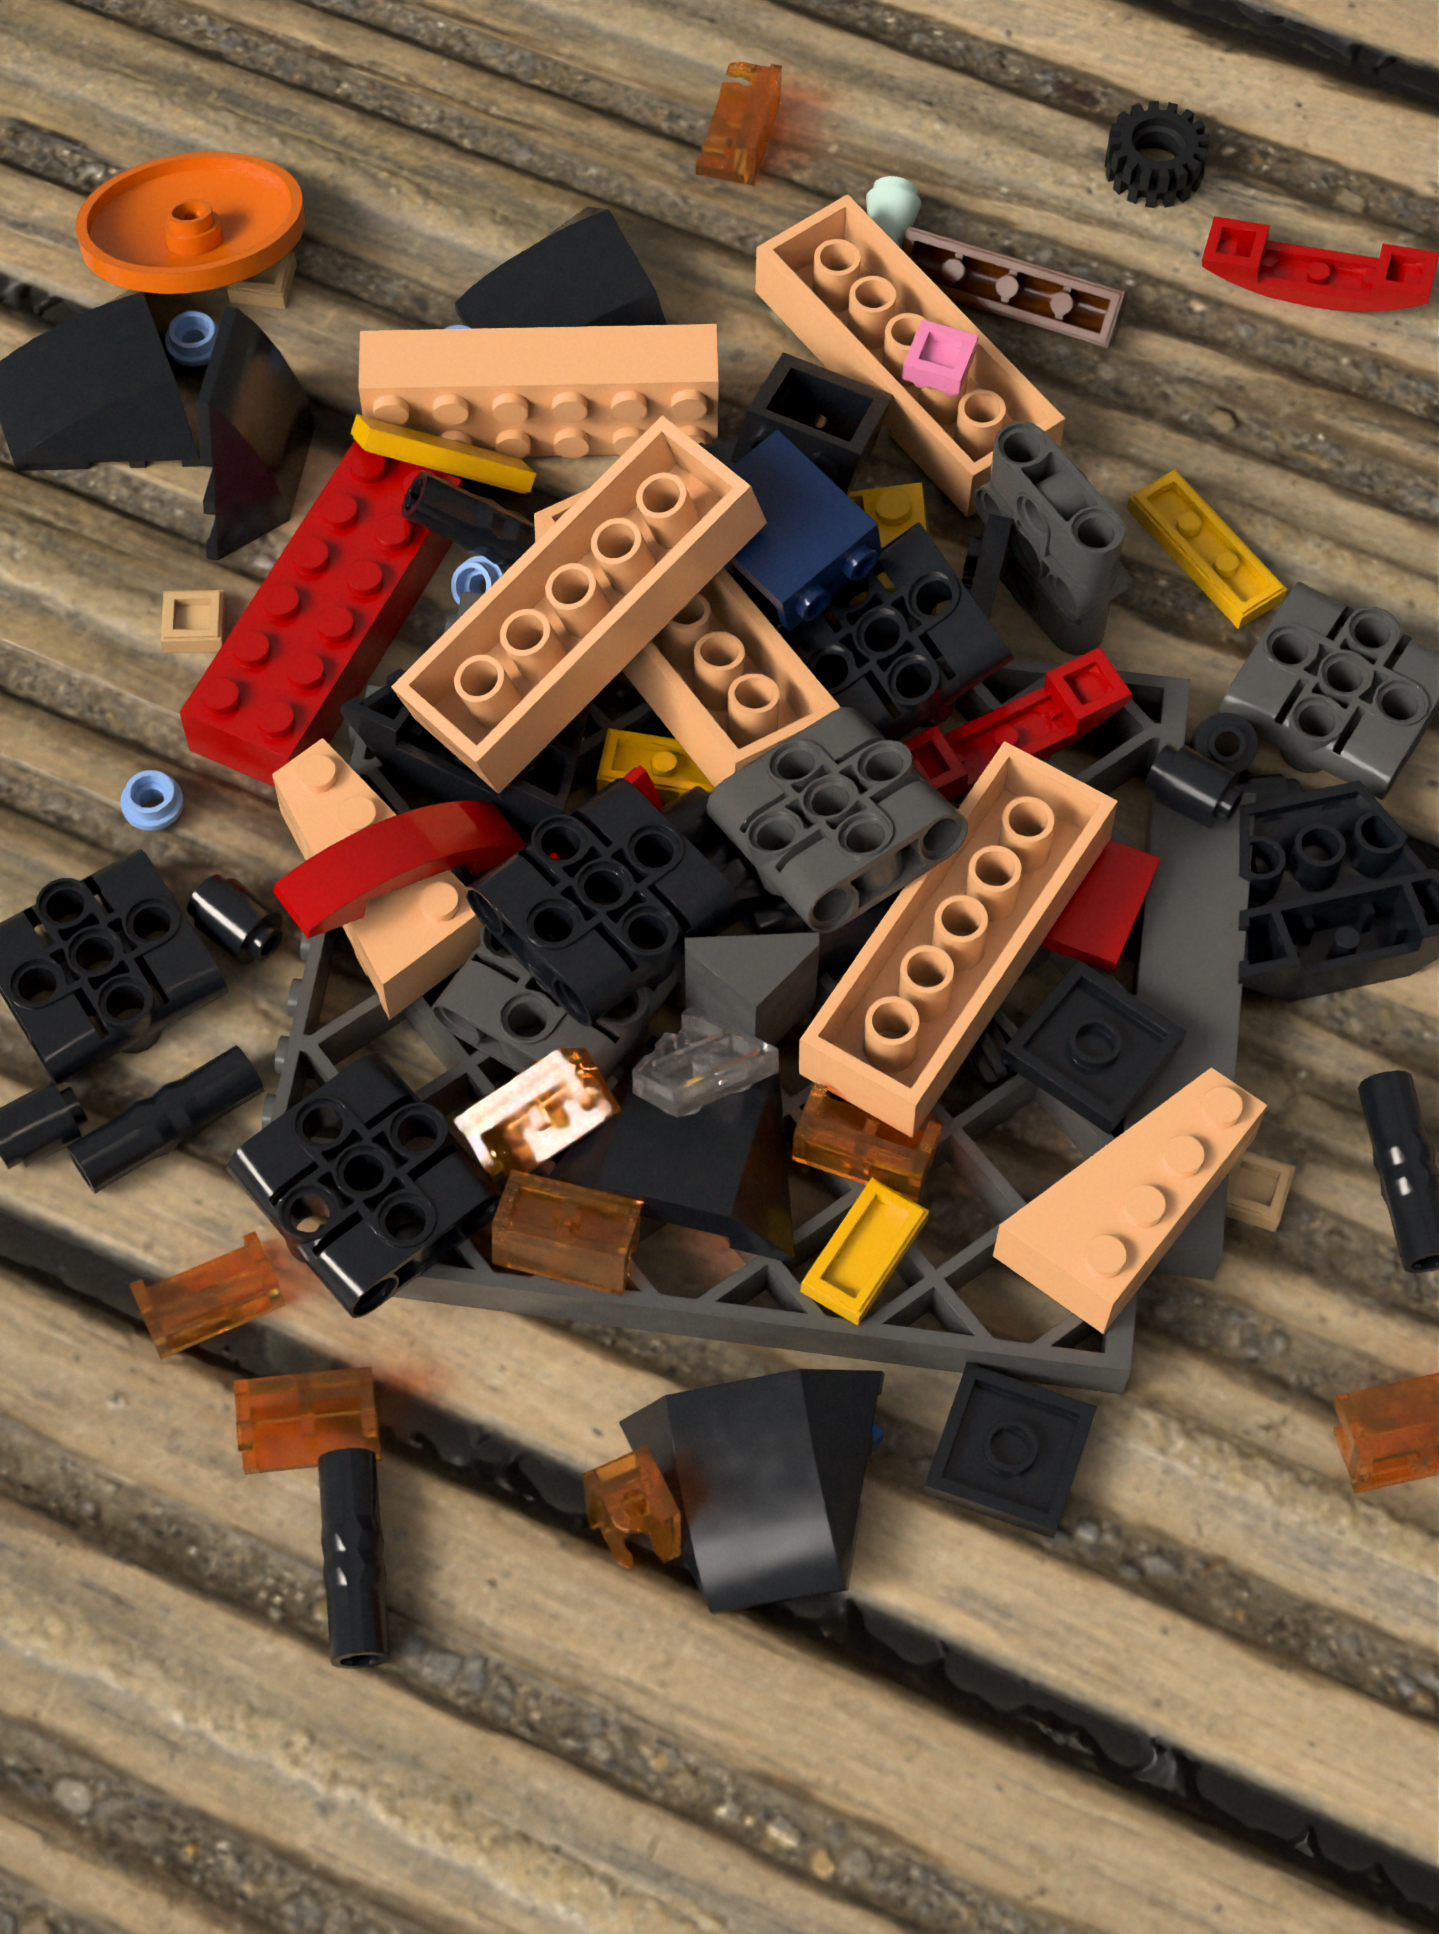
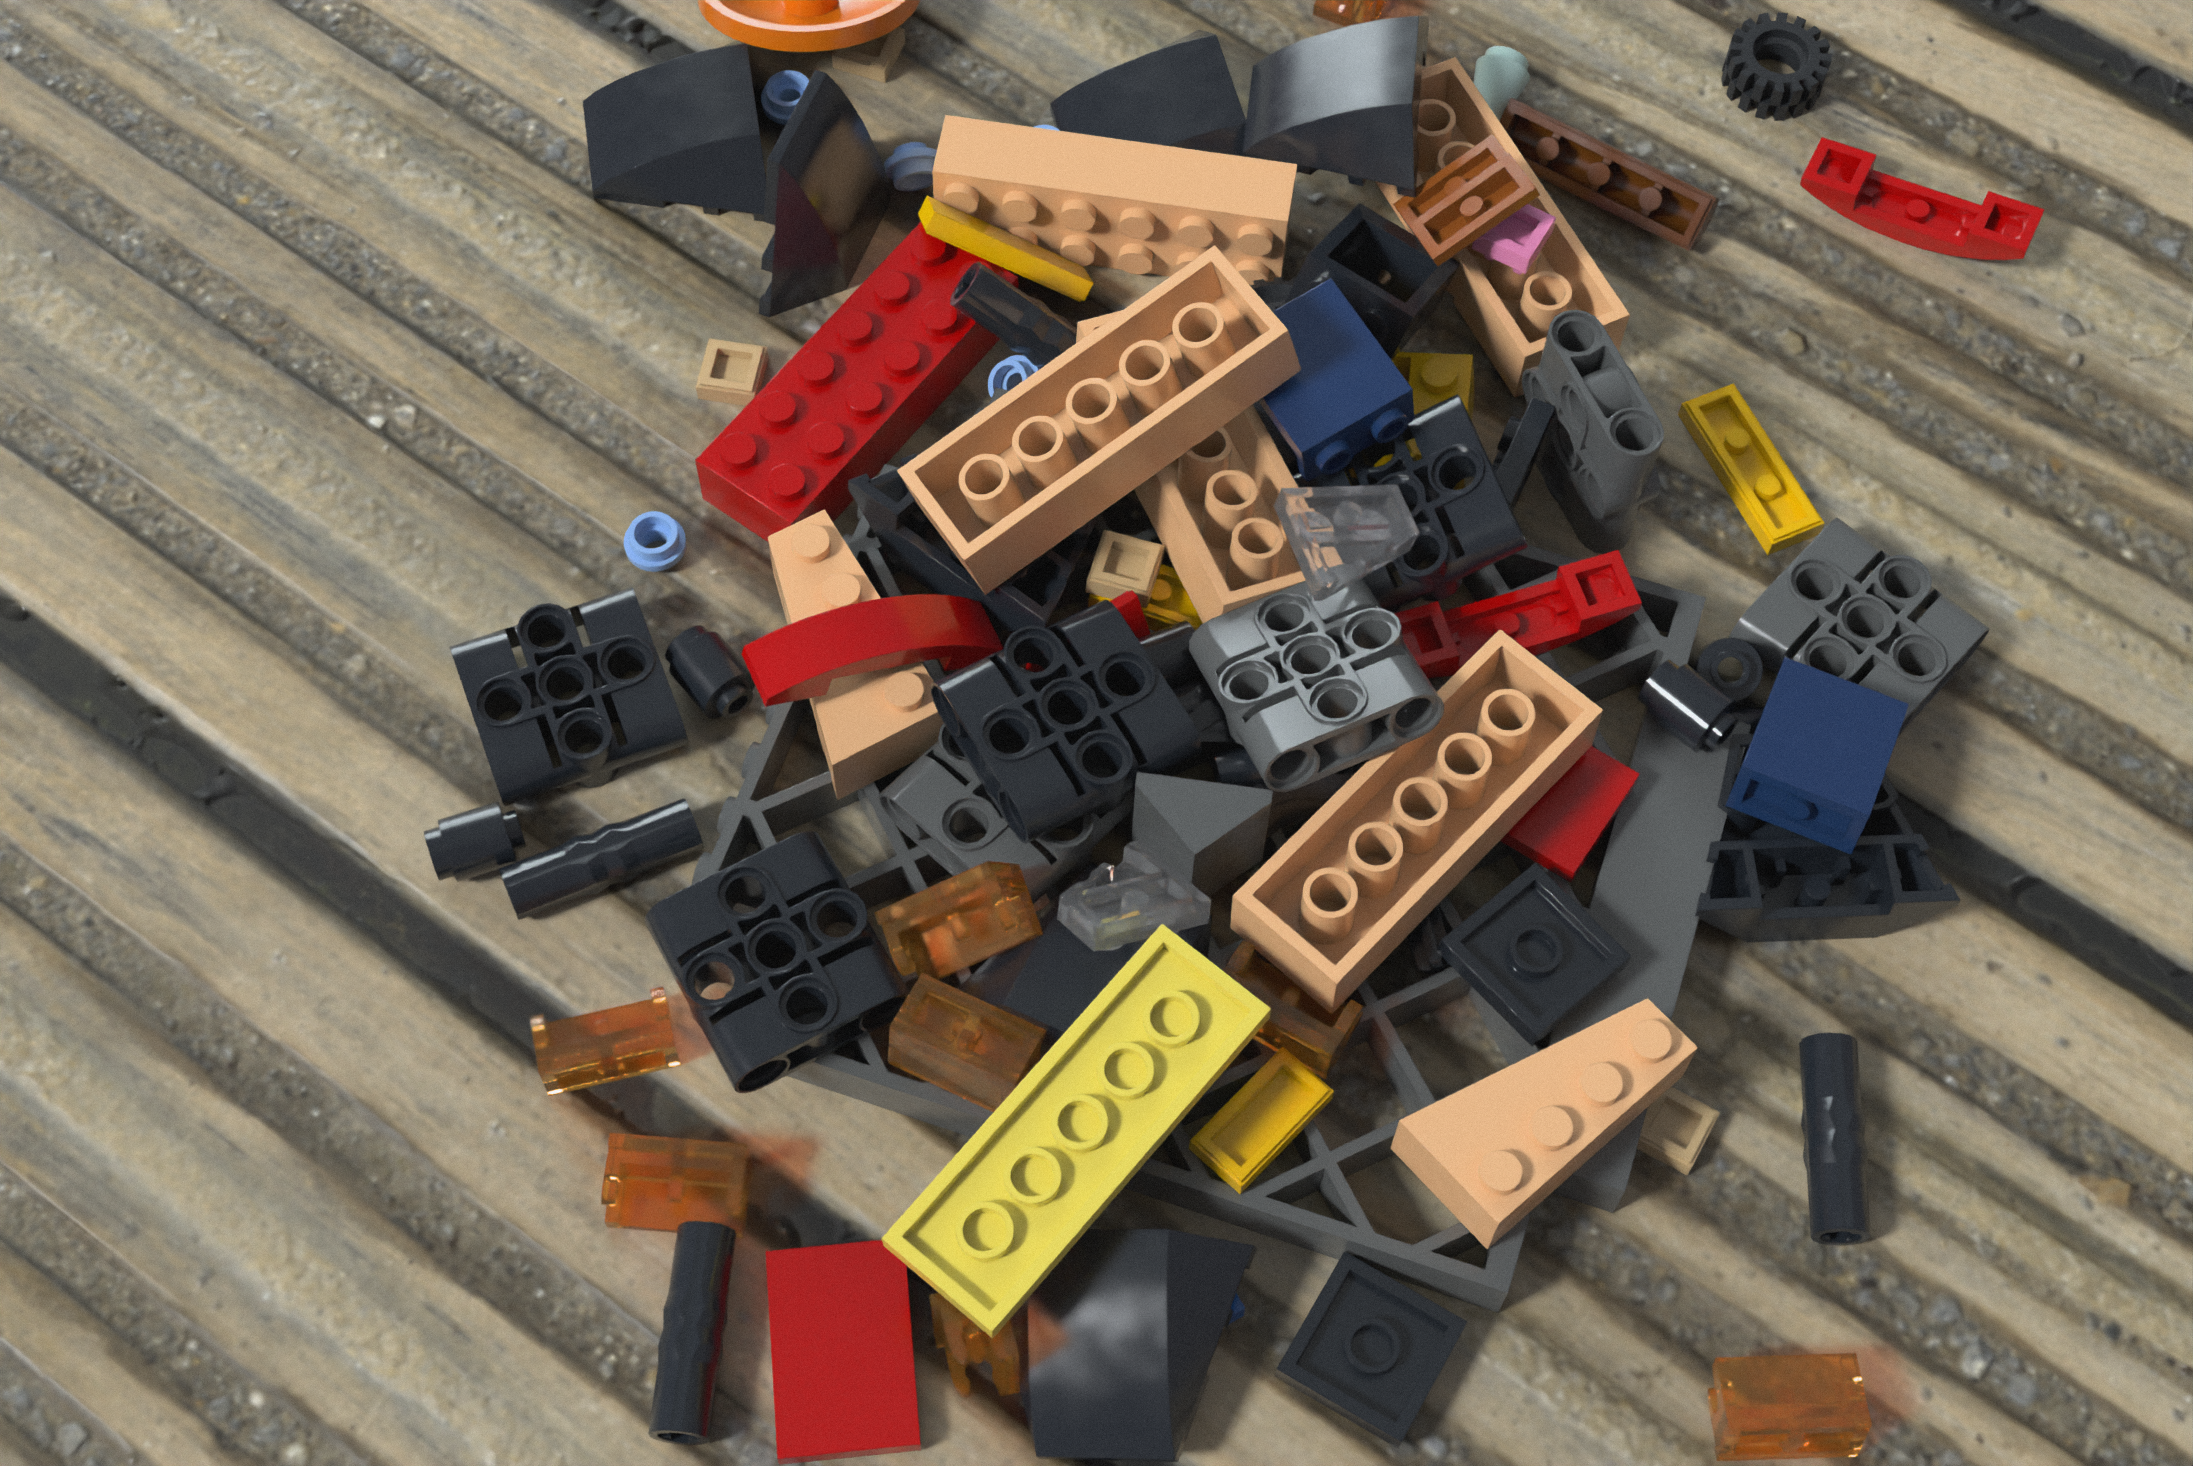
camera: 10 degrees right, 0 degrees up
none -> red tile [765,1240,921,1465]
none -> light yellow plate [881,924,1271,1338]
none -> light blue plate [884,142,937,191]
none -> tan tile [1086,530,1165,608]
none -> black wedge [1242,16,1429,198]
none -> clear wing [1274,485,1420,601]
none -> dark orange slope [1393,134,1540,267]
none -> dark blue panel [1725,657,1909,855]

